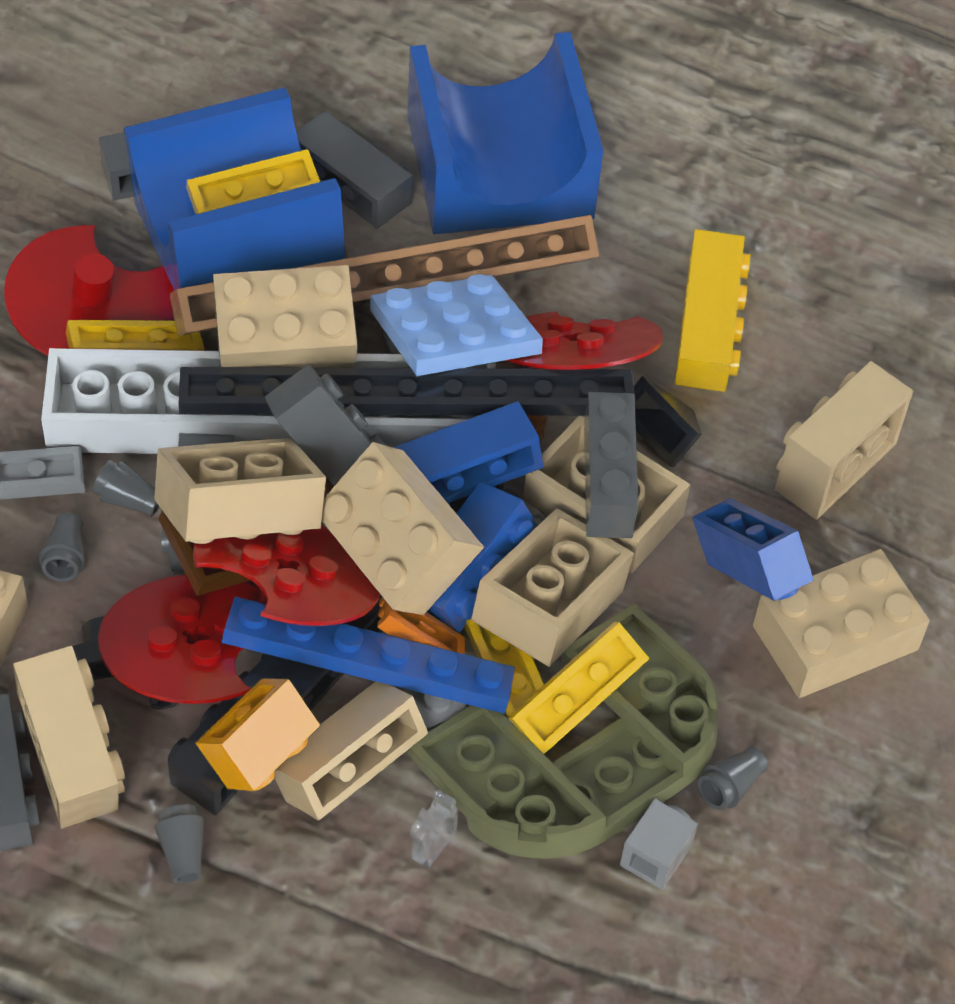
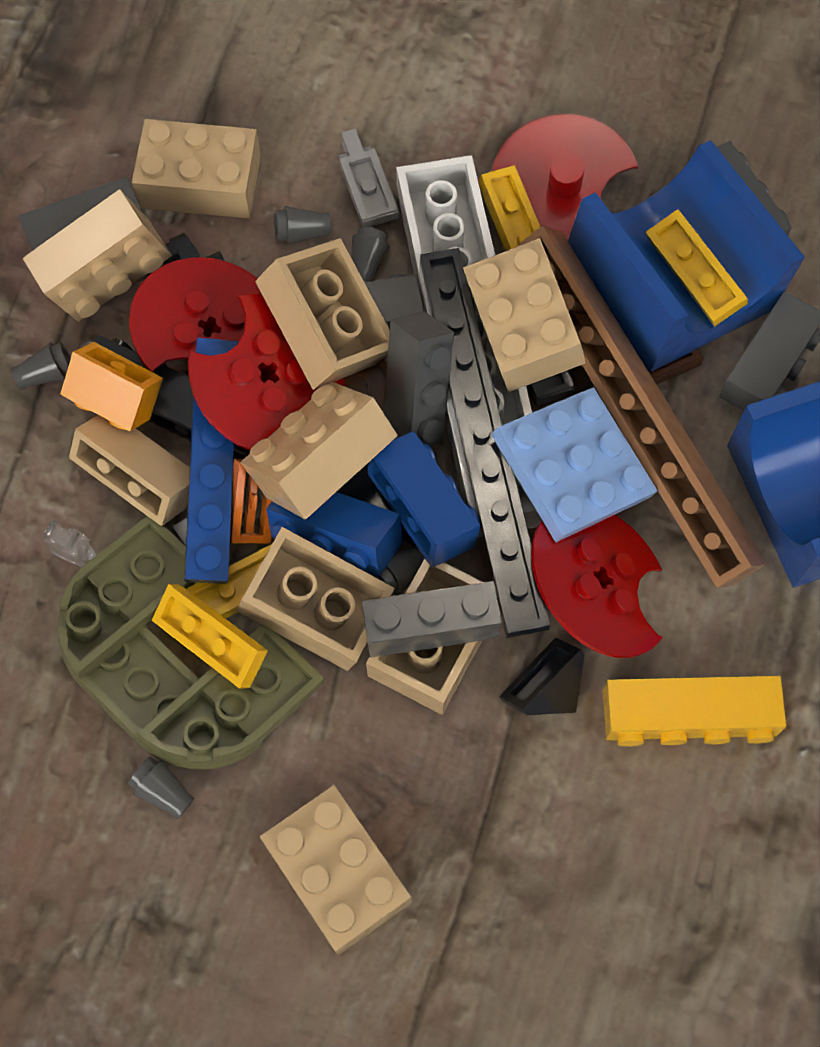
camera: 85 degrees right, 15 degrees up
light grey brick [620,799,698,890] -> none
blue brick [692,498,814,601] -> none
tan brick [775,361,914,520] -> none

